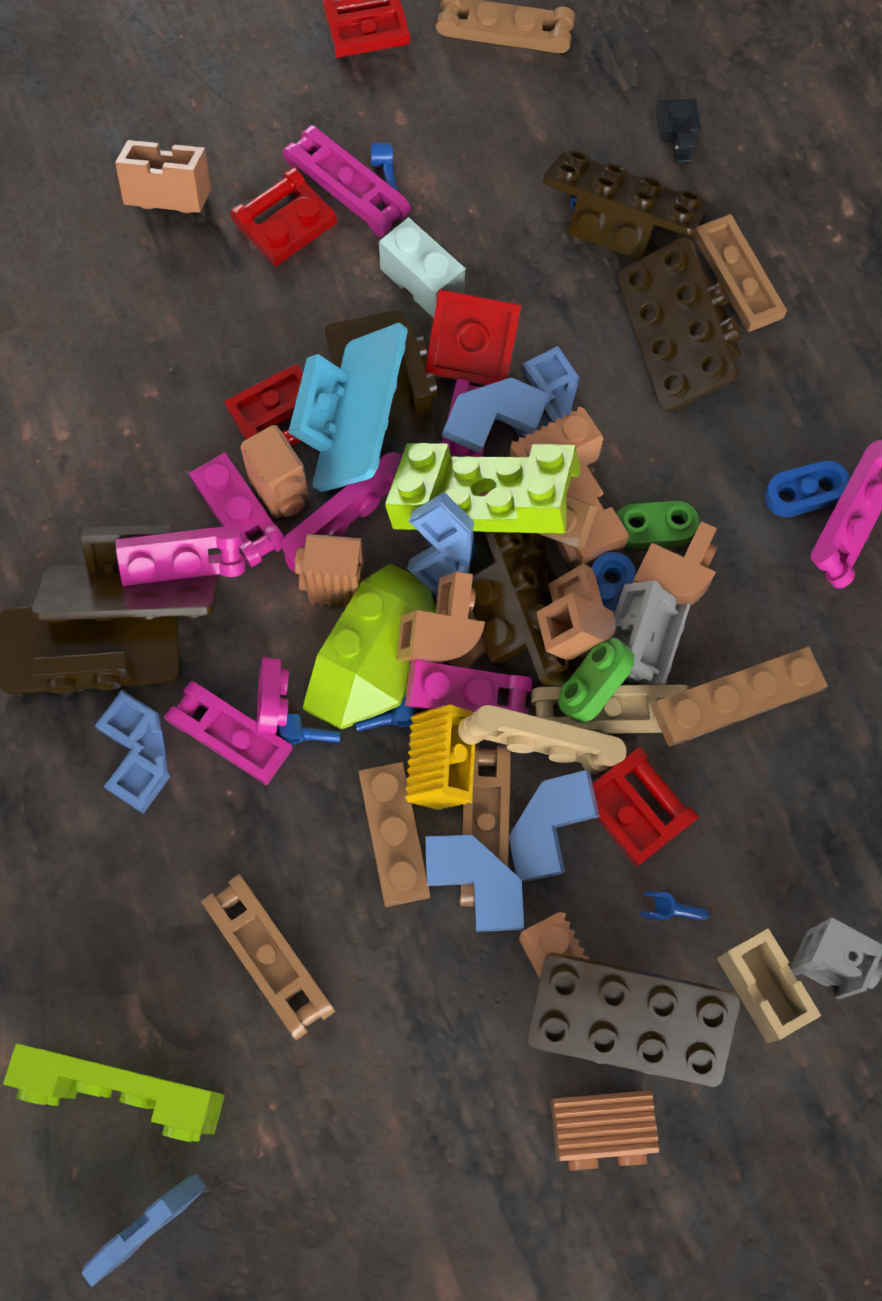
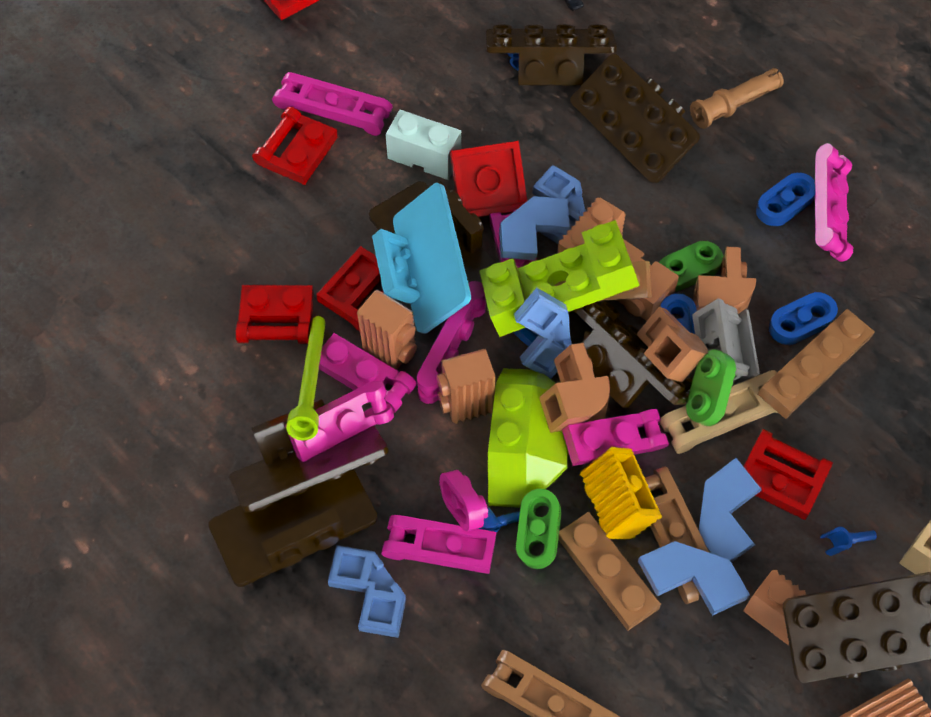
camera: 20 degrees left, 10 degrees down
nougat brick [115,140,211,213] -> none
blue hand [355,696,417,732] -> none
blue hand [371,142,398,192] -> none
tan plate [458,705,627,774] -> none
medium nougat plate [693,214,787,333] -> none
none -> red plate [236,285,314,344]
none -> lime piece [286,316,326,441]
none -> bright green plate [516,489,561,569]
none -> medium nougat pin [690,68,784,129]
none -> blue plate [769,292,838,345]

